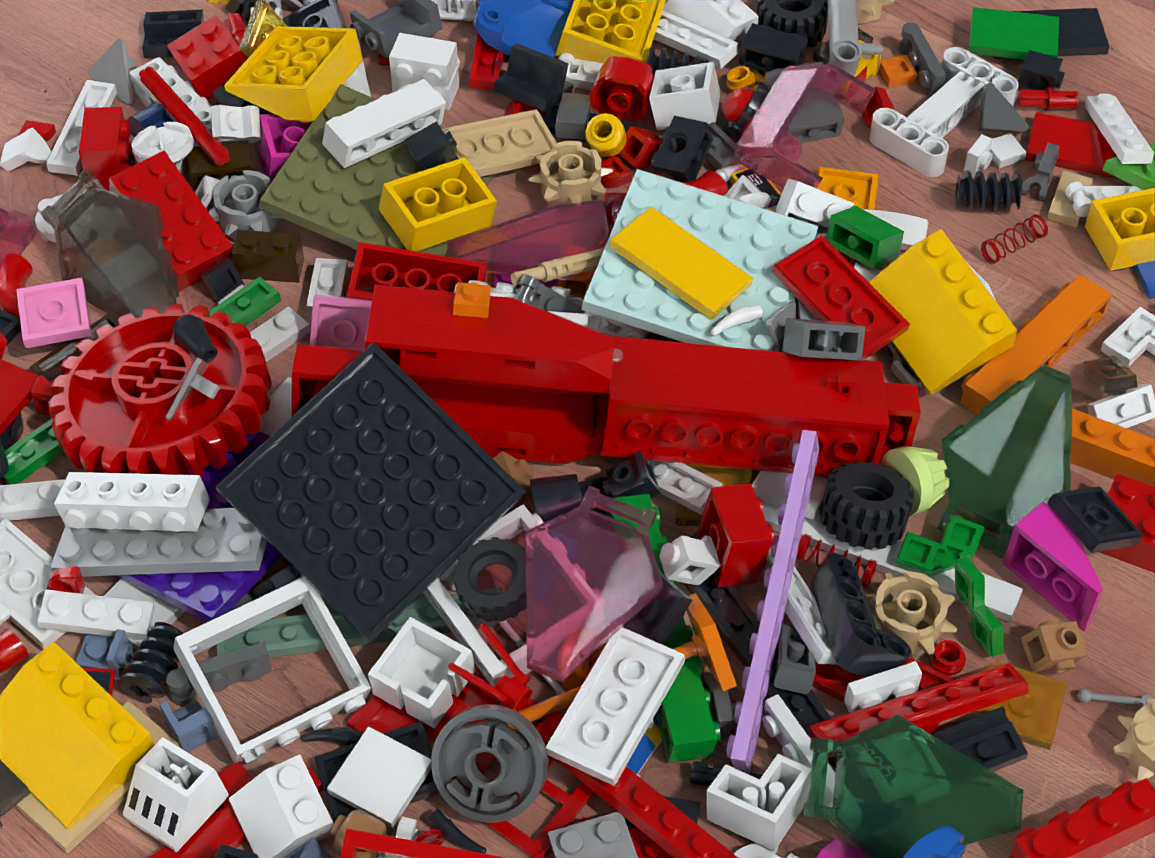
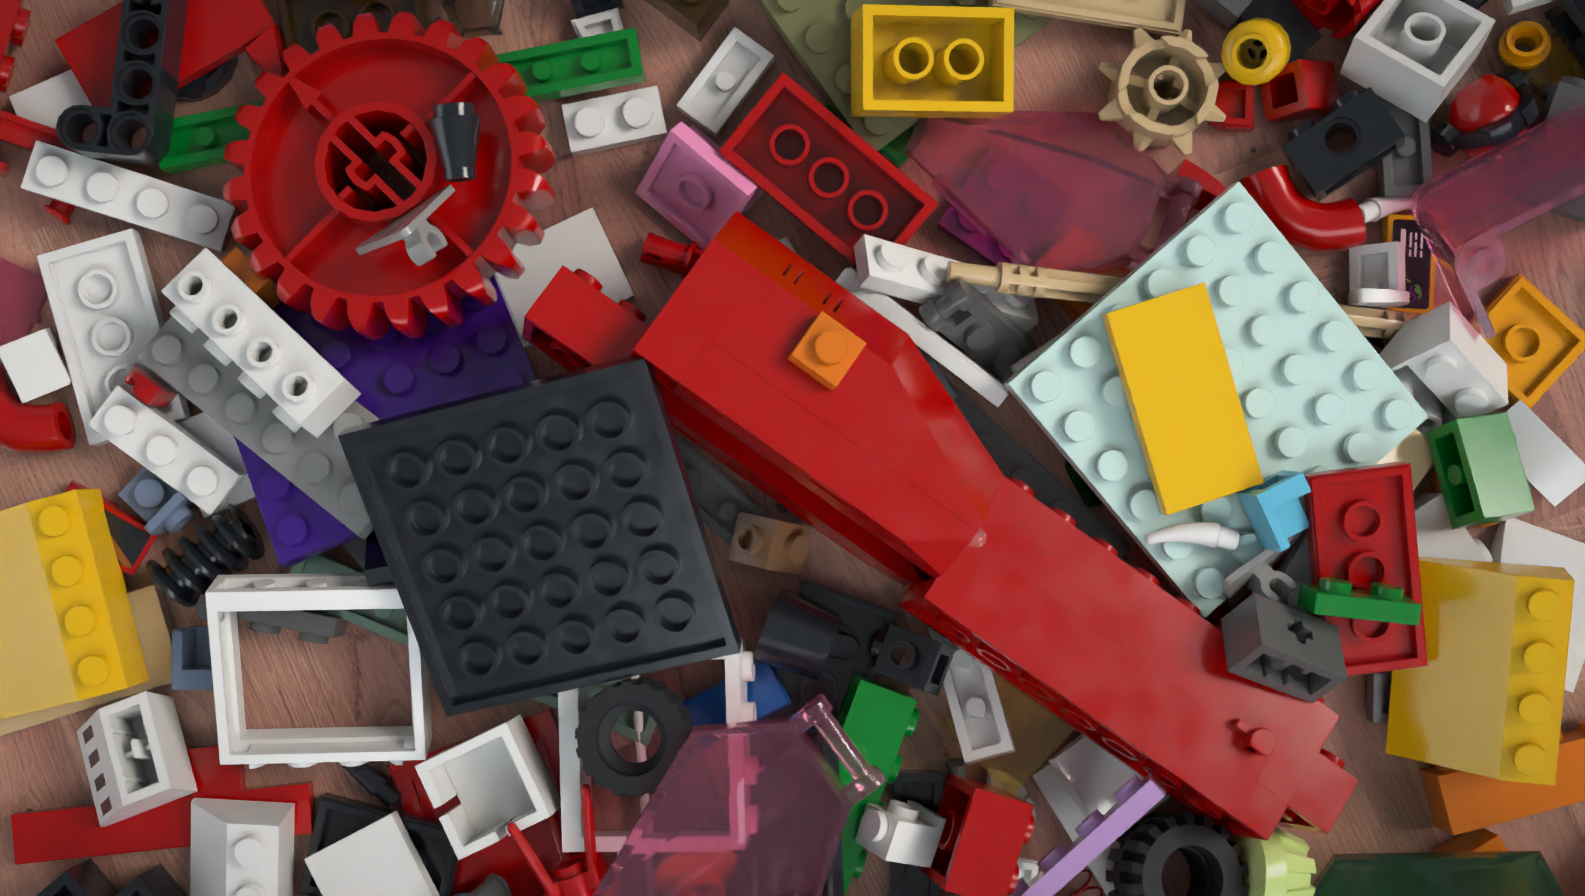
camera: 30 degrees right, 35 degrees up
none -> medium azure panel [1237,470,1311,552]
none -> green plate [1297,577,1422,626]

